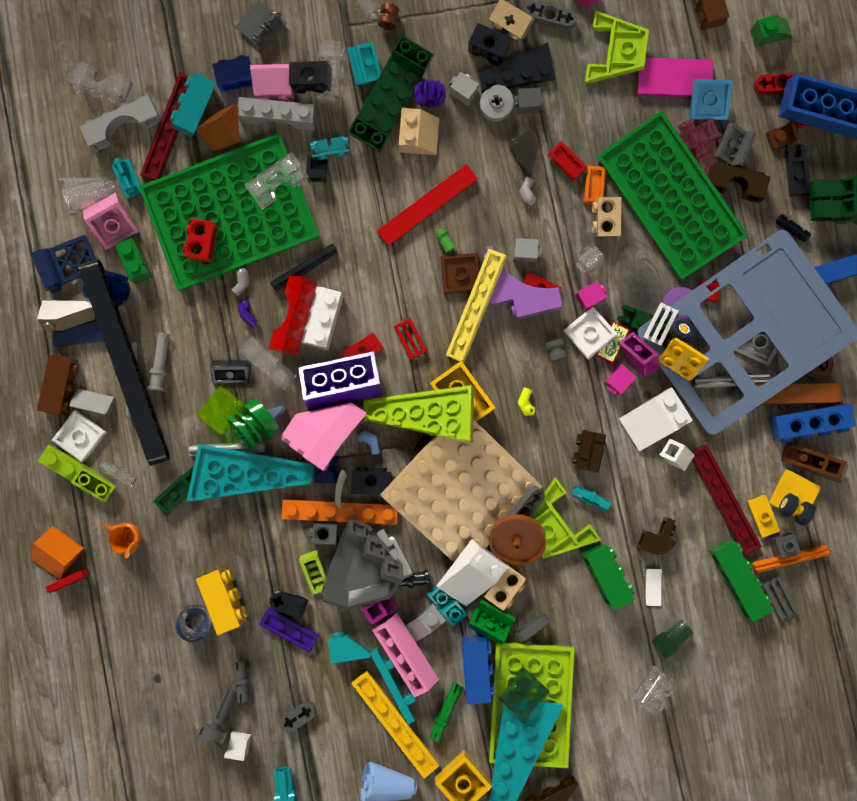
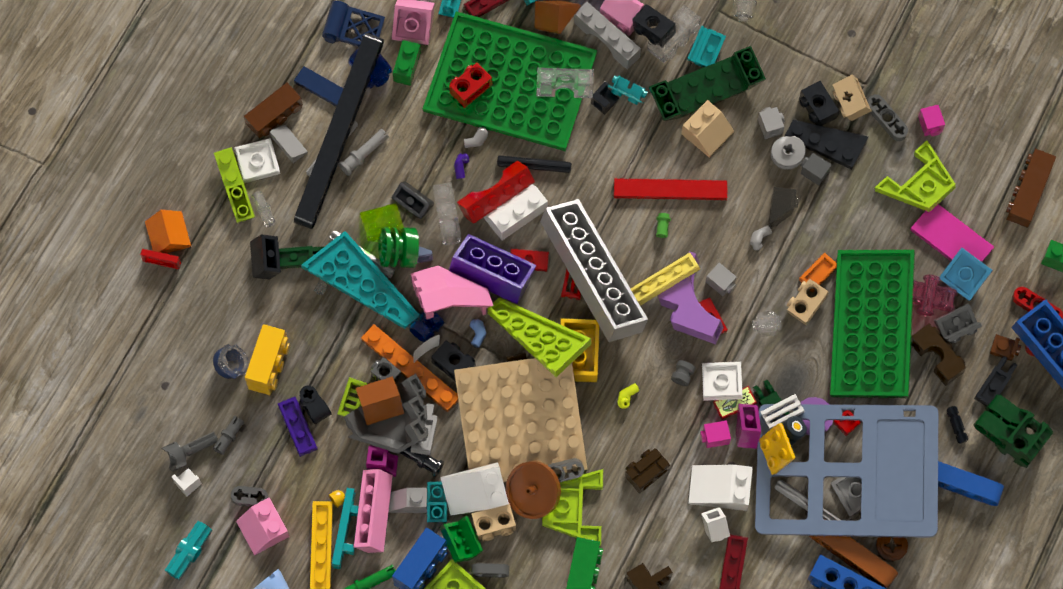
camera: 35 degrees right, 15 degrees down
slope [37,300,96,331] -> none
orange hair [103,523,142,559] -> none
teal slope [328,632,371,664] -> none
copper wheel [378,3,399,30] -> none
dark purple gear [414,79,446,108] -> none
reddish brown tile [440,253,480,294] -> none
red plate [547,141,588,182] -> none
teal pin [571,485,611,512] -> none
dark pink brick [575,281,607,311] -> none
none -> bright pink slope [236,498,289,556]
none -> black brick [250,234,281,280]
none -> yellow hinge [329,490,345,508]
none -> dark orange slope [355,376,404,425]
none -> light grey brick [540,199,648,342]

